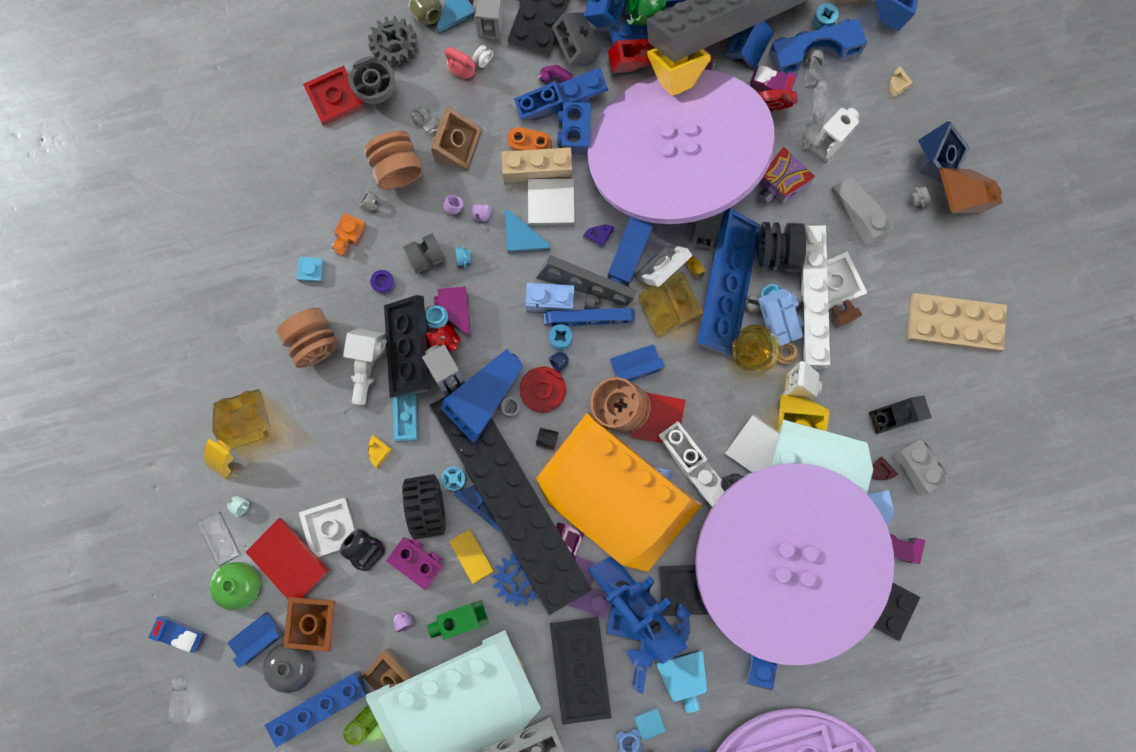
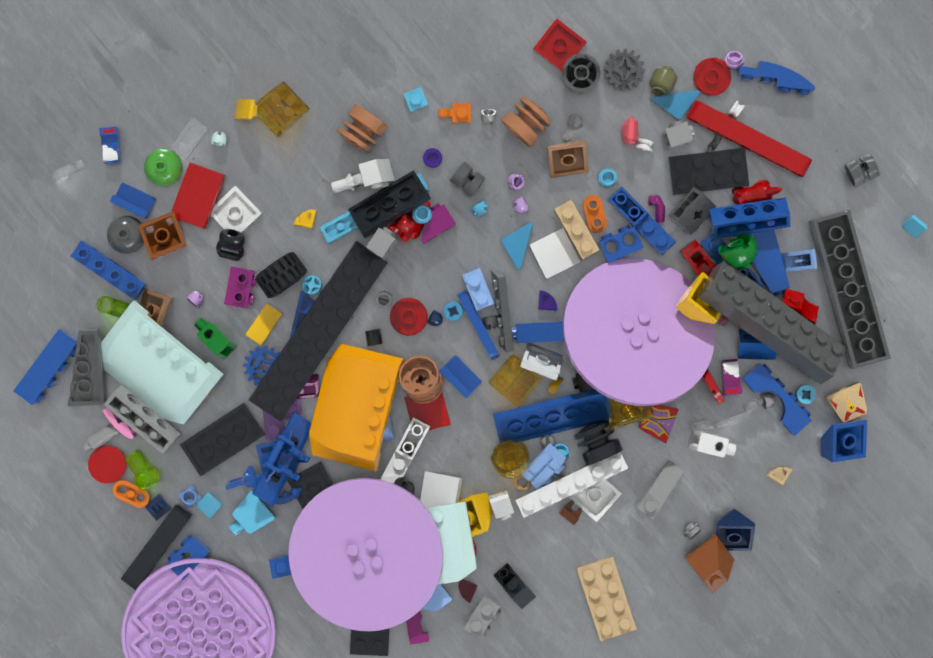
camera: 70 degrees right, 10 degrees up
blue slope [441,349,523,443] -> none
none -> medium azure plate [598,168,618,188]
none -> clear yellow slope [609,400,655,430]

